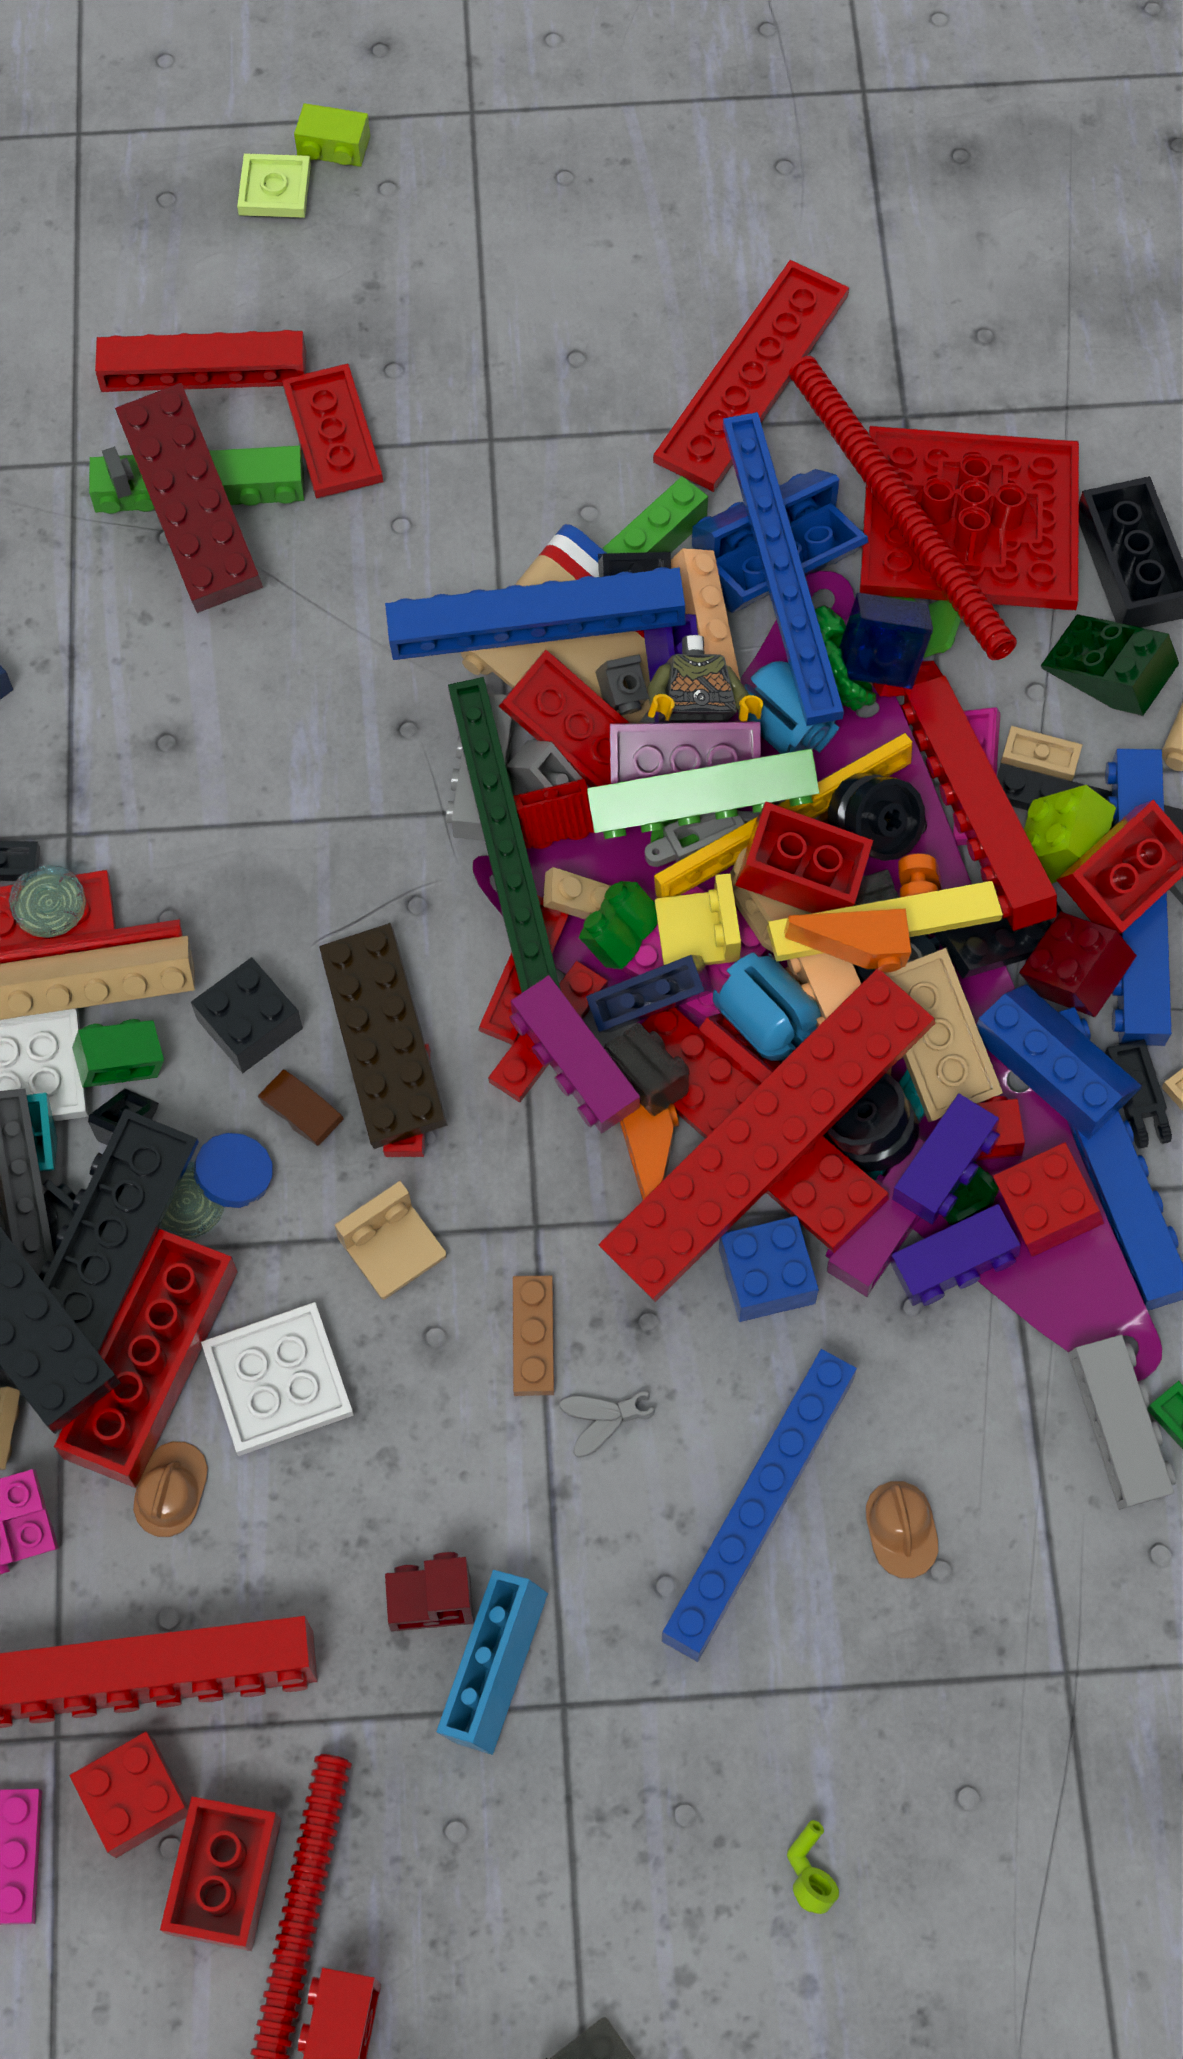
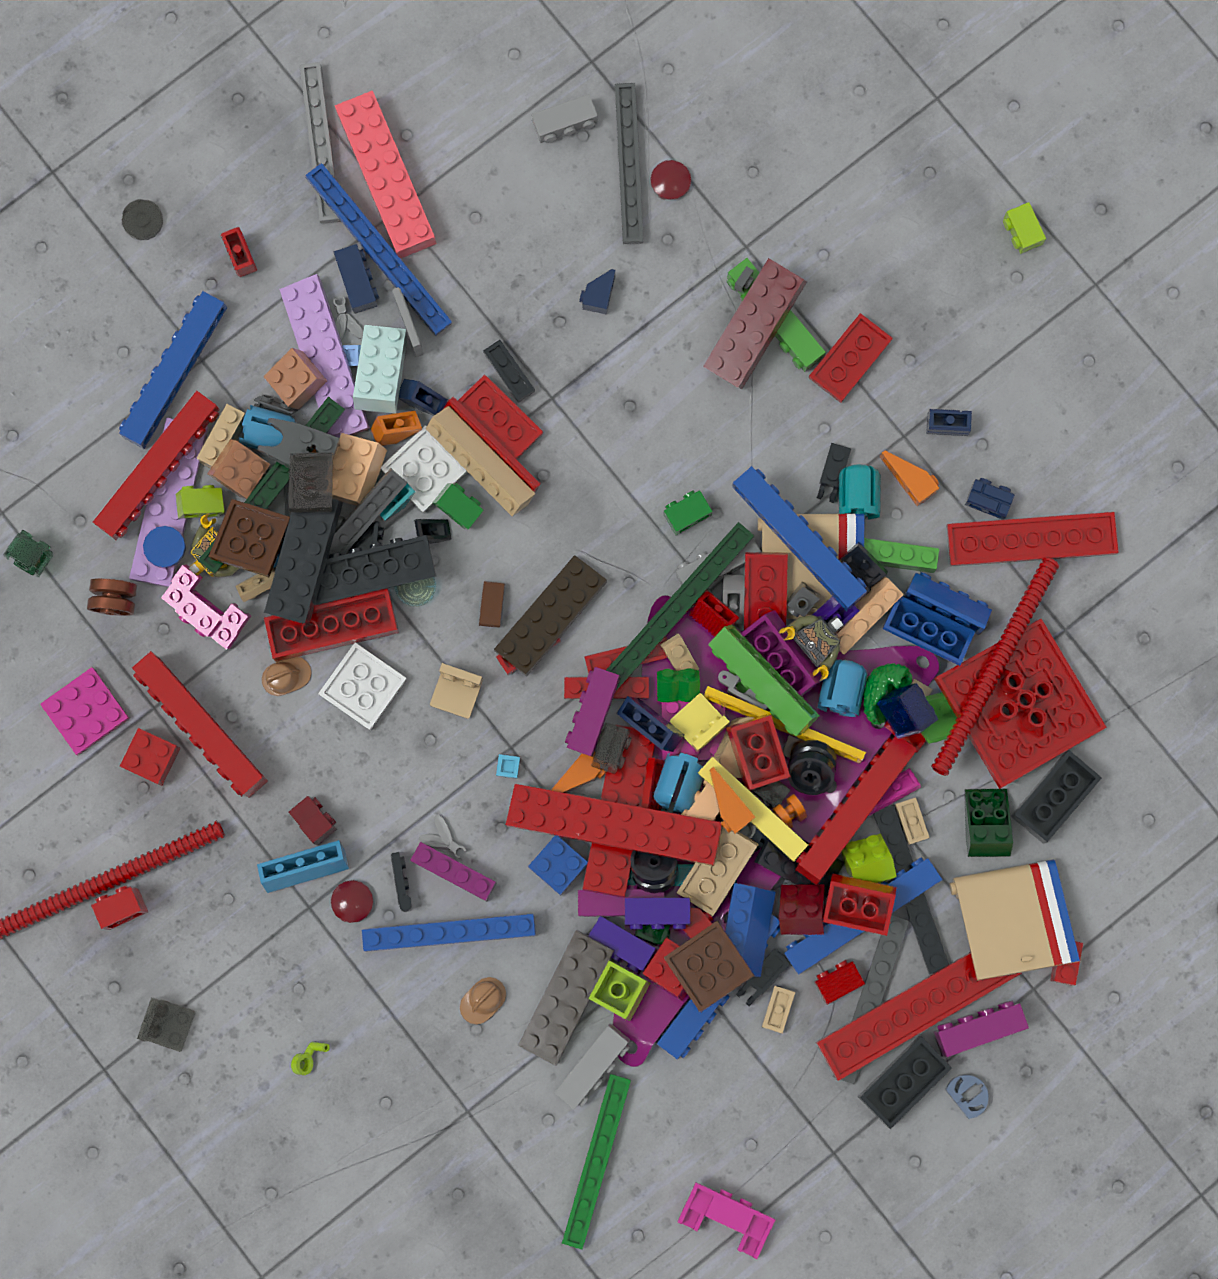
camera: 55 degrees right, 15 degrees up
clear light blue tile [9,865,86,938] -> none
red brick [95,330,306,392] -> none
red brick [160,1796,282,1951] -> none
black brick [191,957,303,1074] -> none
blue tile [194,1133,272,1208] -> none
yellowish green plate [237,153,311,218] -> none
medium nougat plate [513,1275,554,1396] -> none
blue plate [723,412,844,726] -> none
none -> dark red dish [331,880,373,923]
none -> black hinge [390,852,412,912]
none -> magenta brick [410,842,497,902]
none -> medium azure plate [496,754,520,779]
none -> plate [518,930,615,1066]
none -> lime brick [588,961,650,1021]
none -> green brick [663,490,713,536]
none -> reddish brown plate [664,921,755,1012]
none -> black hinge [817,443,851,503]
none -> teal cylinder [839,464,881,520]
none -> orange slope [880,451,939,506]
none -> dark blue brick [926,409,972,436]
none -> dark blue brick [965,478,1015,520]

